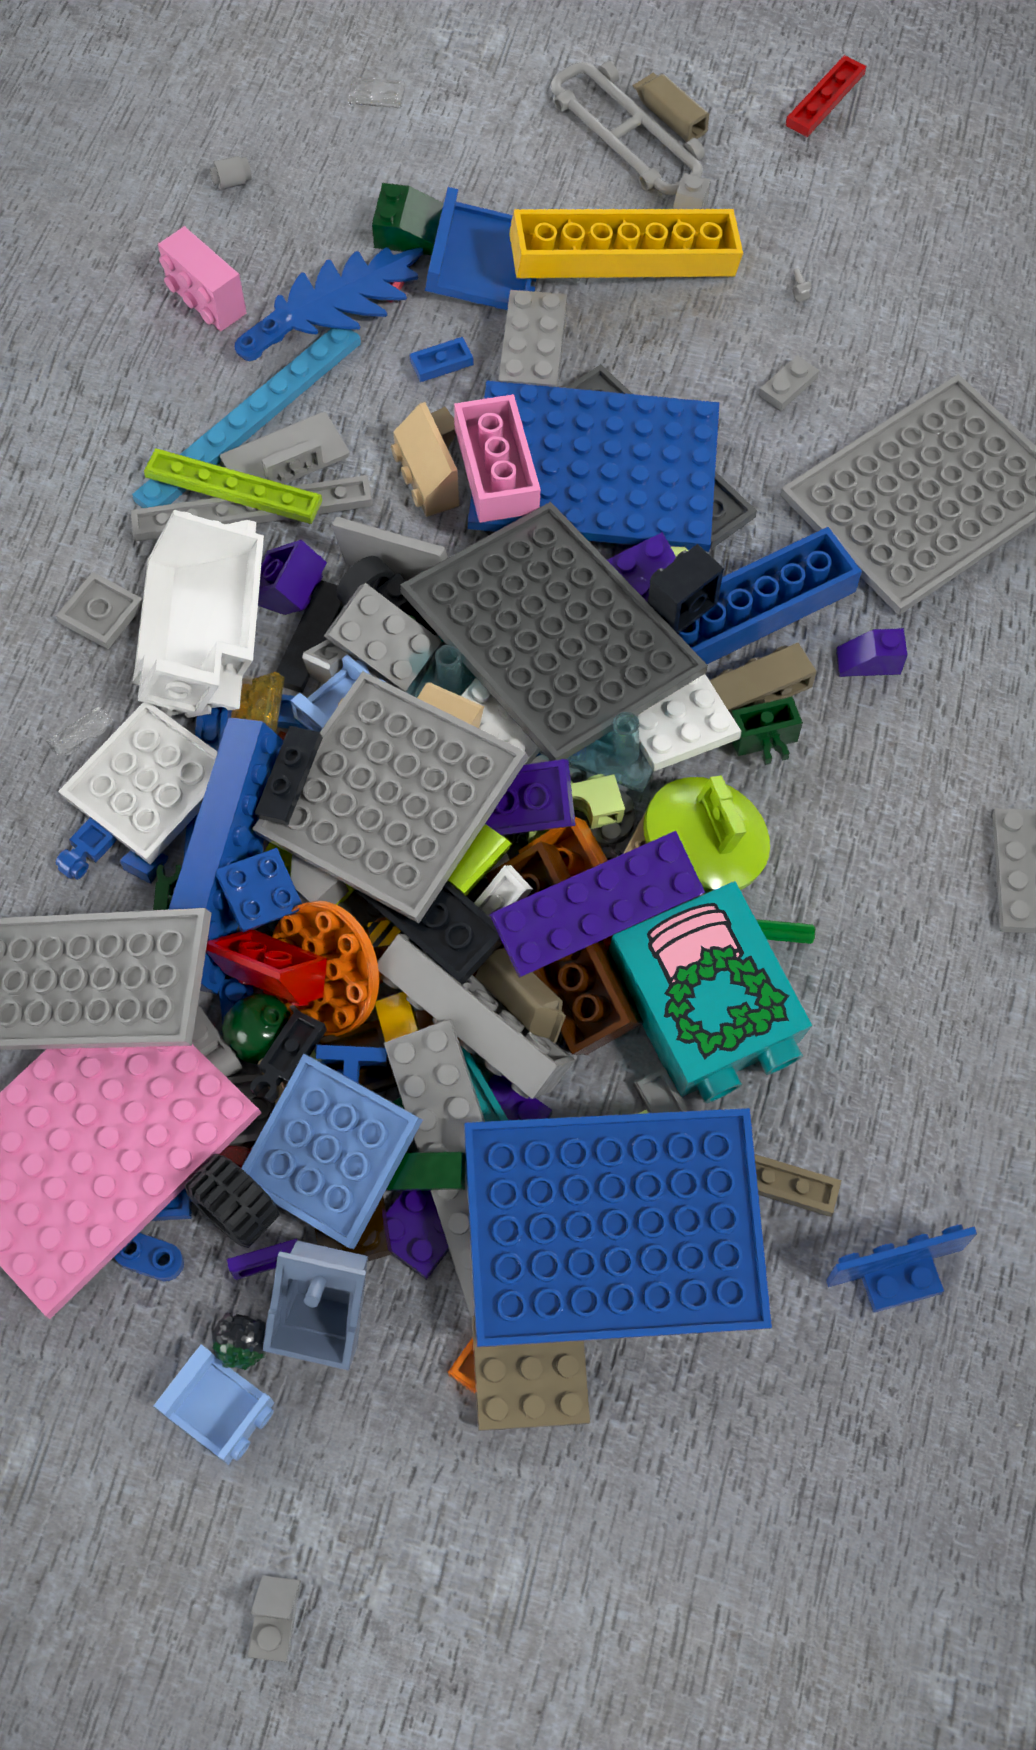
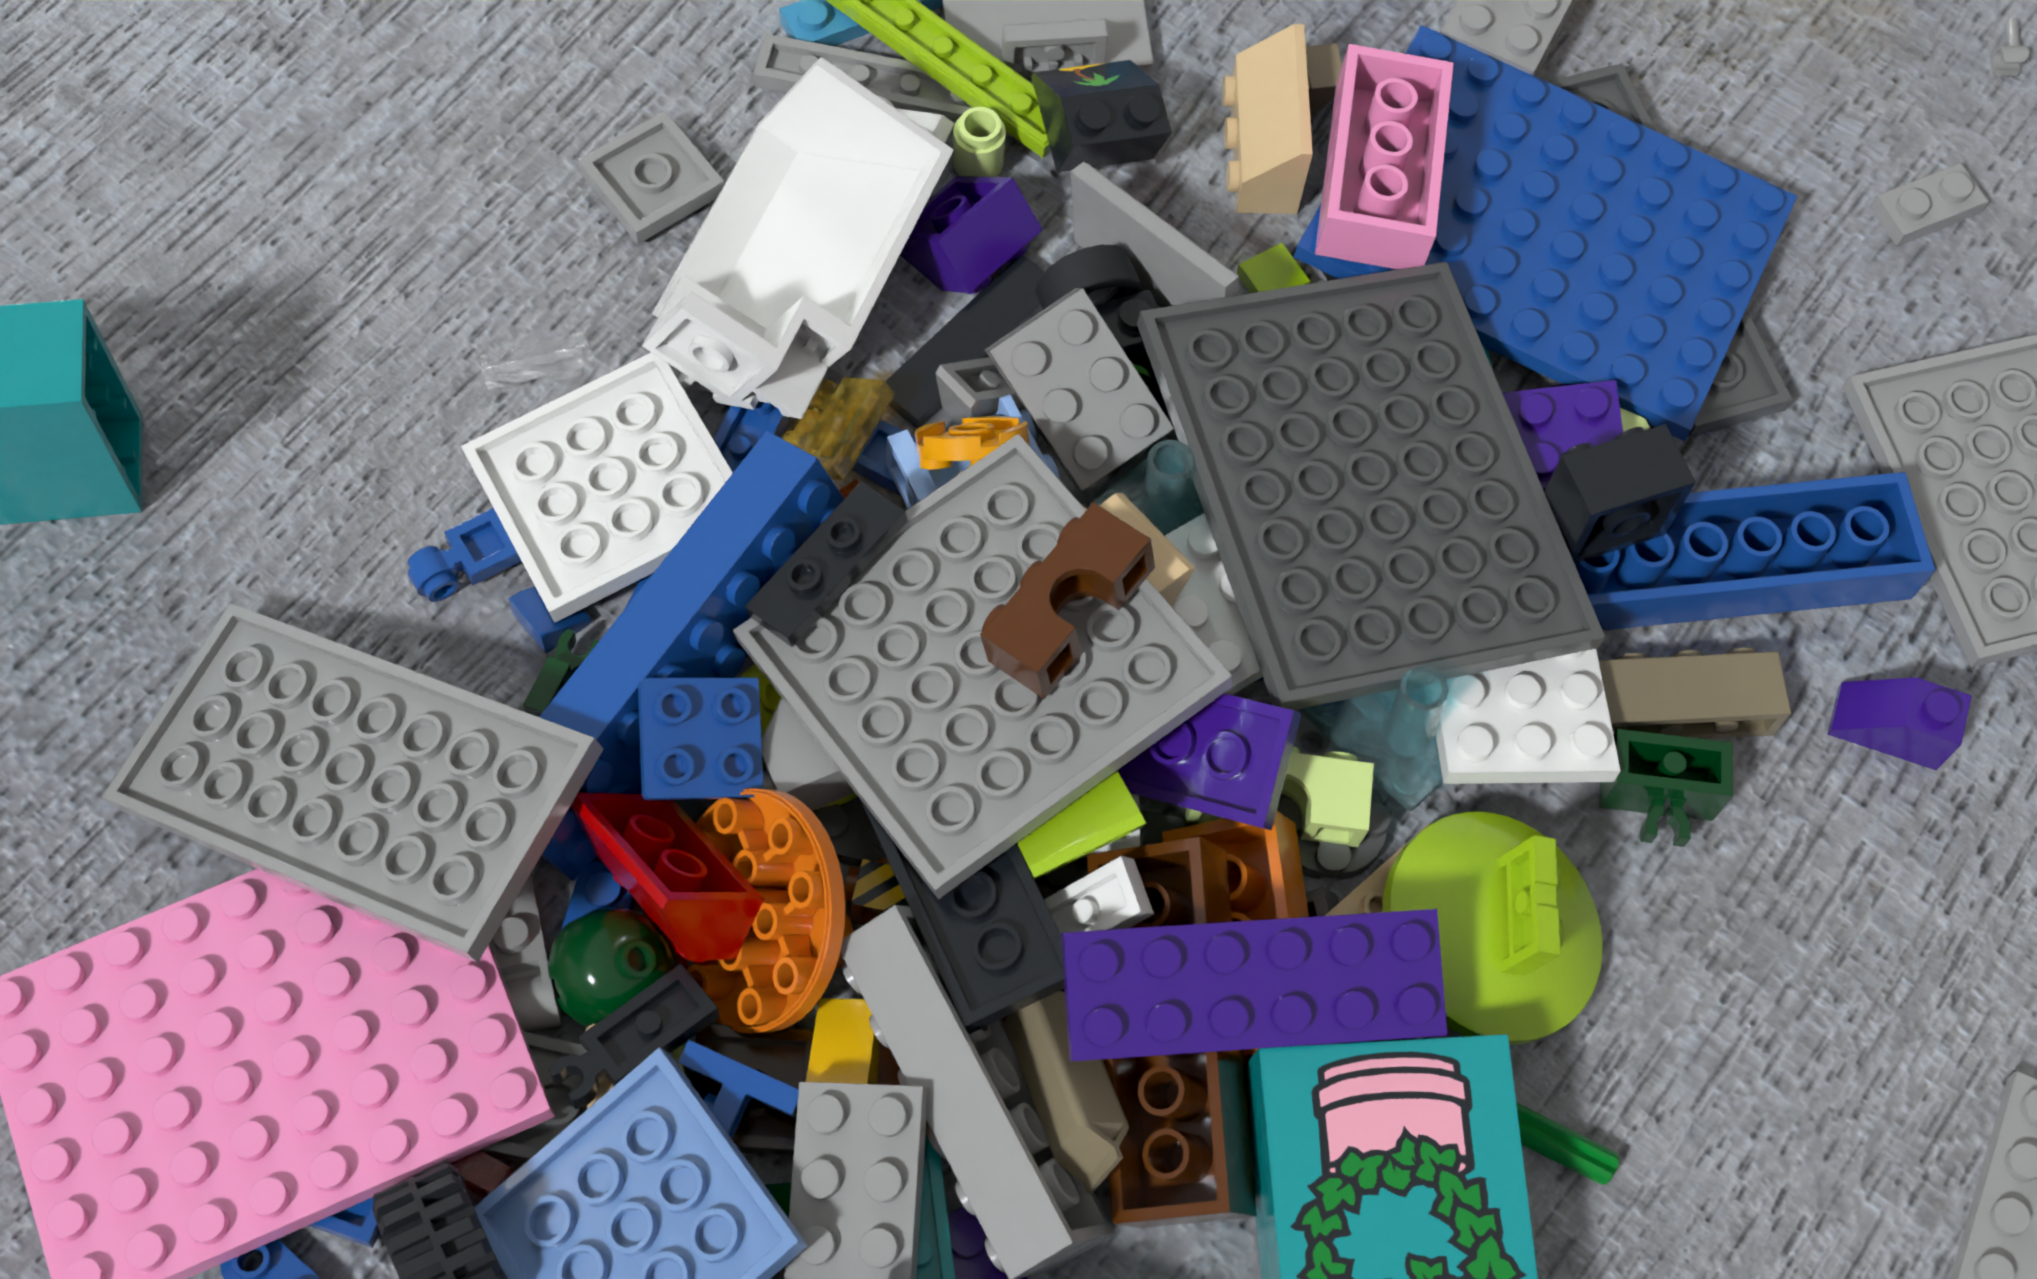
camera: 15 degrees right, 0 degrees up
none -> light orange plate [915,416,1029,470]
none -> yellowish green brick [952,107,1006,177]
none -> reddish brown arch [980,502,1155,699]
none -> black slope [1031,60,1172,173]
none -> lime tile [1236,243,1311,293]

